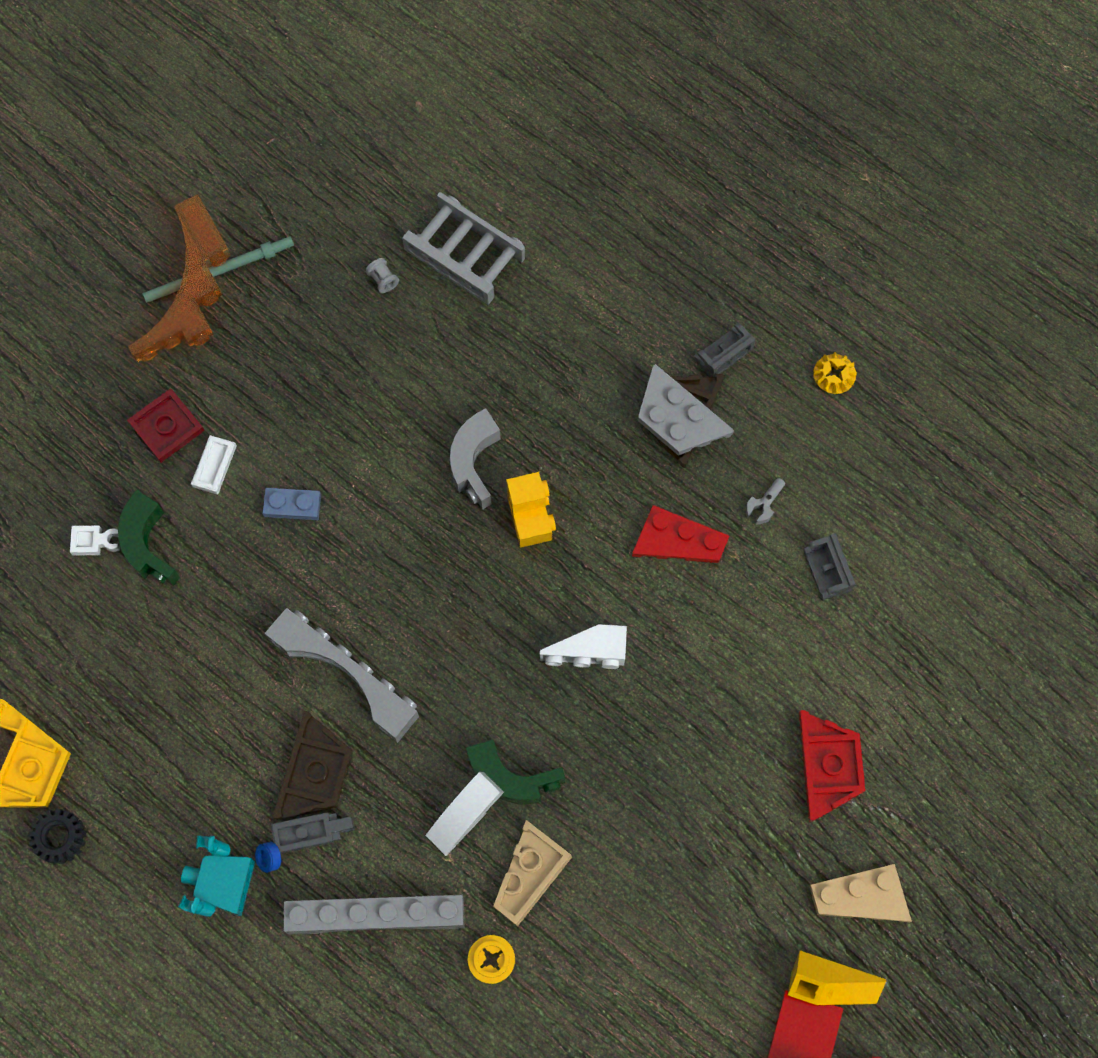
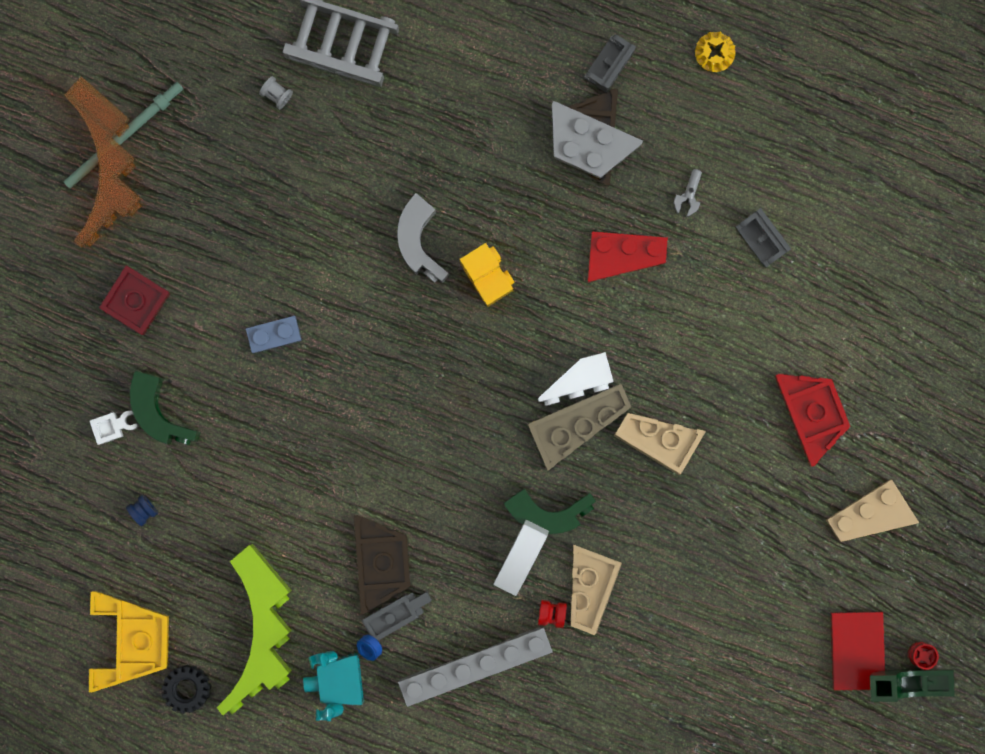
camera: 15 degrees left, 15 degrees up
white tile [191,435,237,495] -> none
light grey arch [264,608,419,743] -> none
yellow gear [468,935,515,984] -> none
yellow slope [788,951,886,1005] -> none
none -> dark blue wheel [126,494,158,527]
none -> lime arch [217,544,292,715]
none -> dark tan wing [528,383,631,471]
none -> red wheel [538,600,567,628]
none -> tan wing [614,413,706,475]

